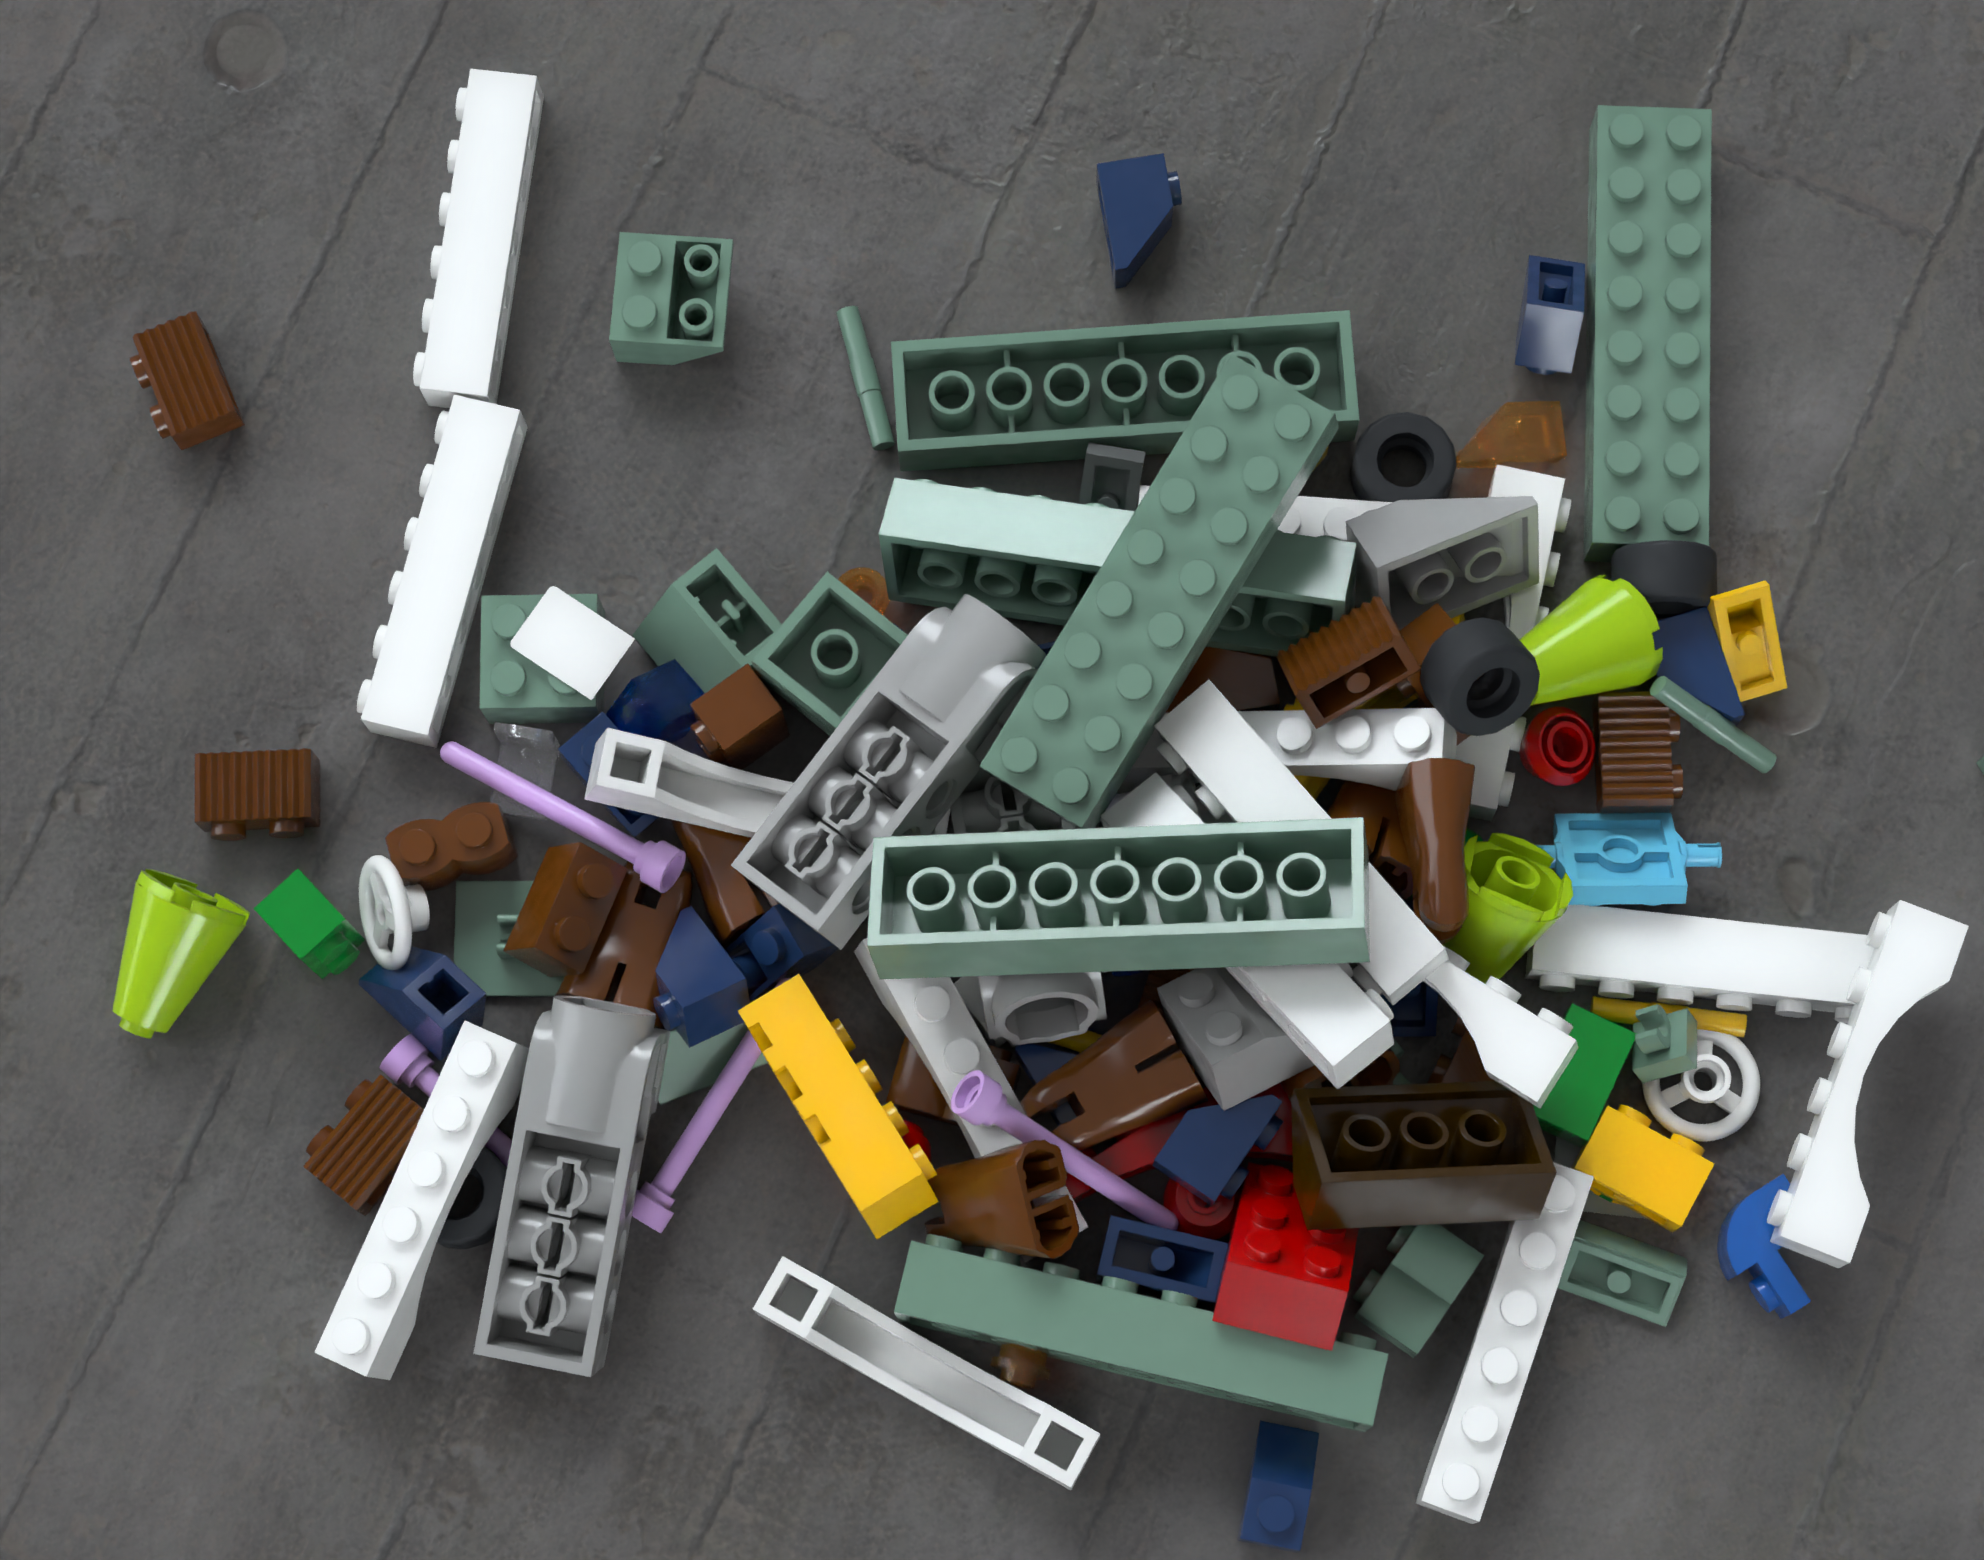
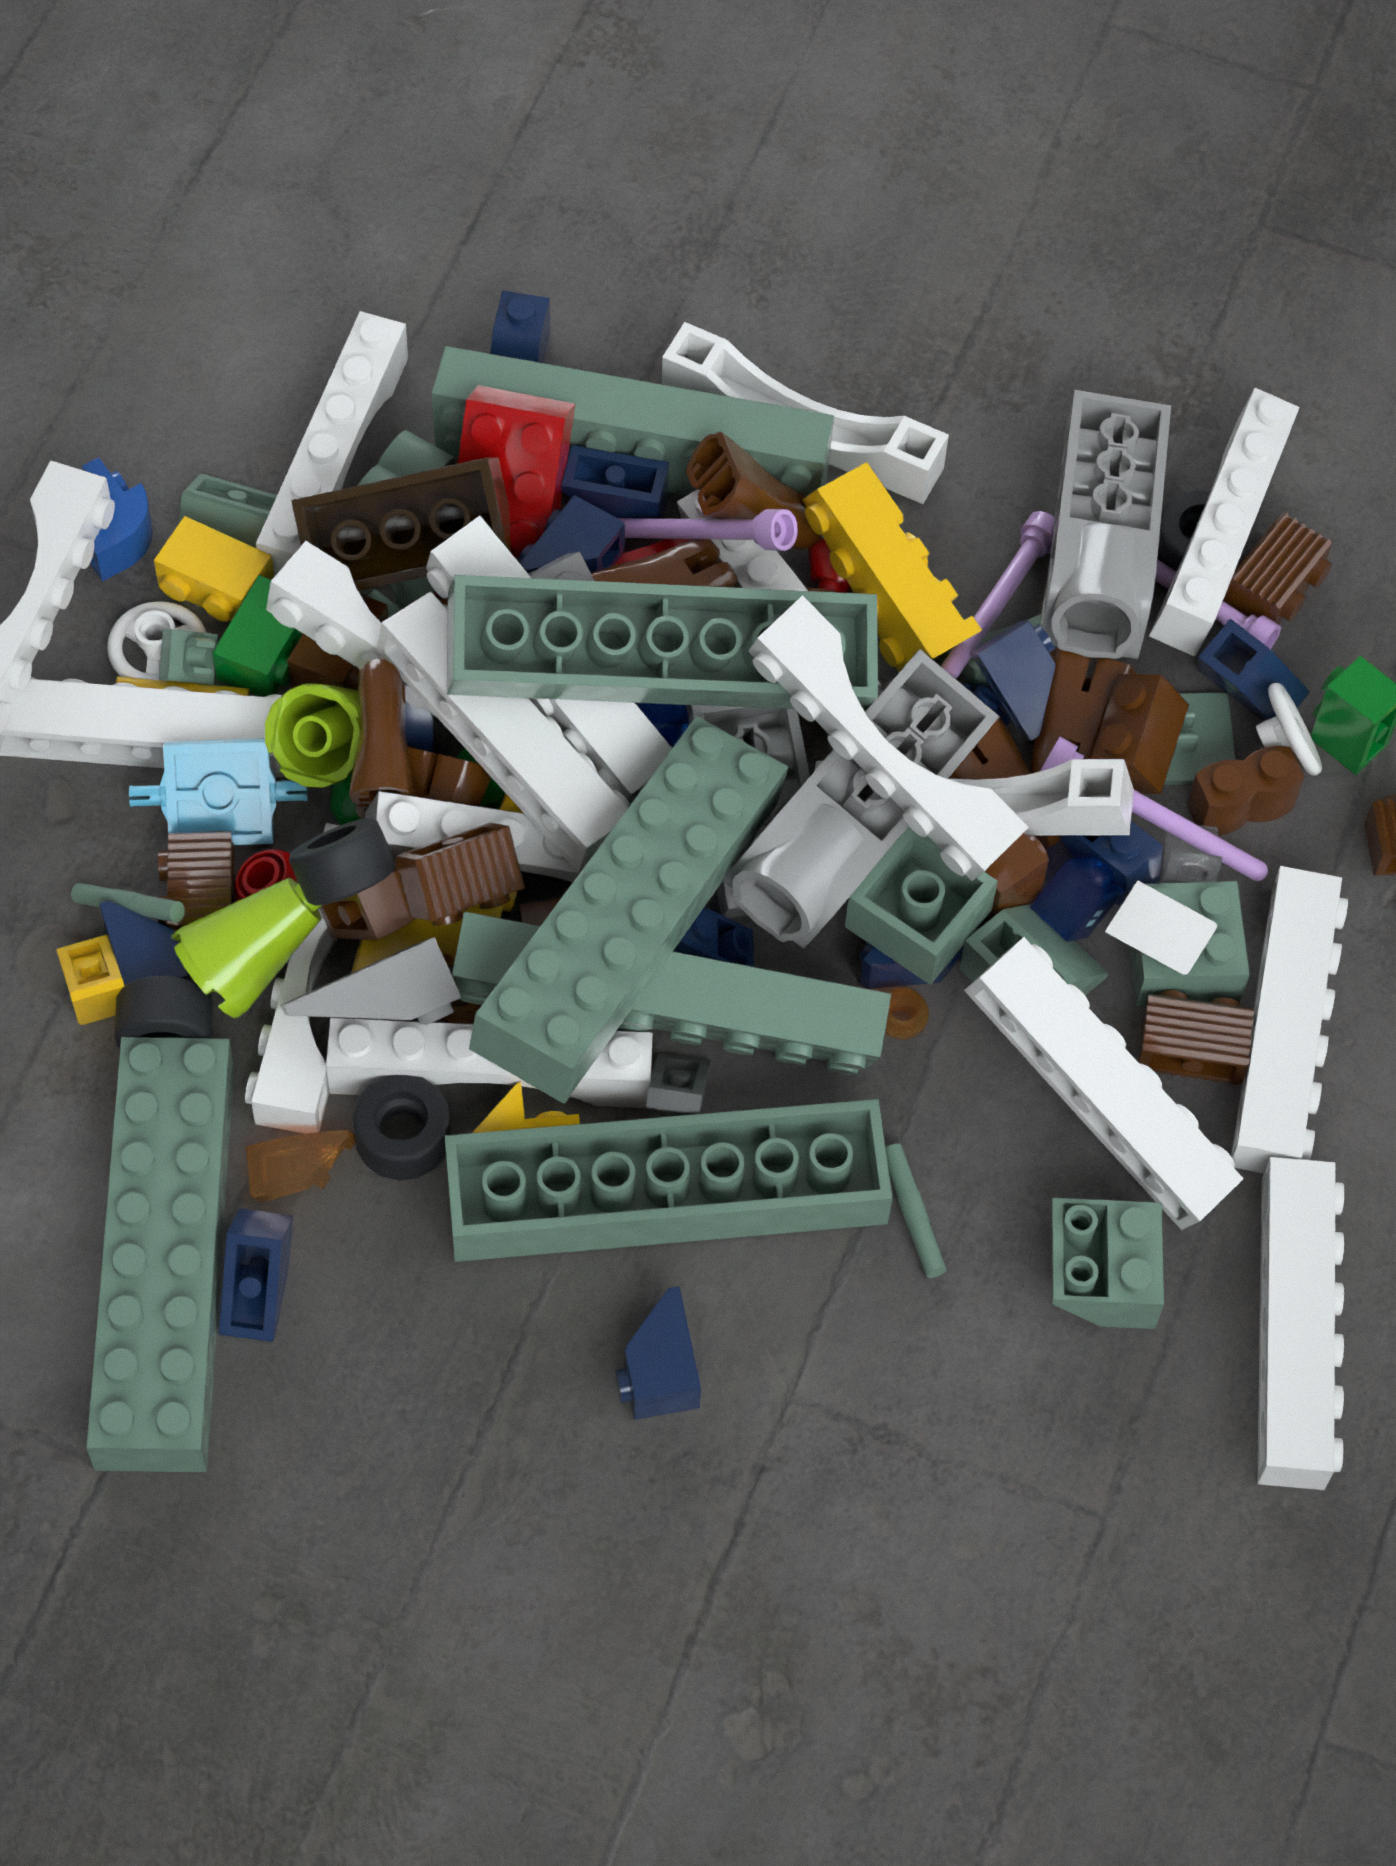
camera: 170 degrees right, 15 degrees down
none -> white arch [748,595,1029,881]
none -> white brick [964,937,1243,1230]
none -> reddish brown brick [1138,990,1254,1085]

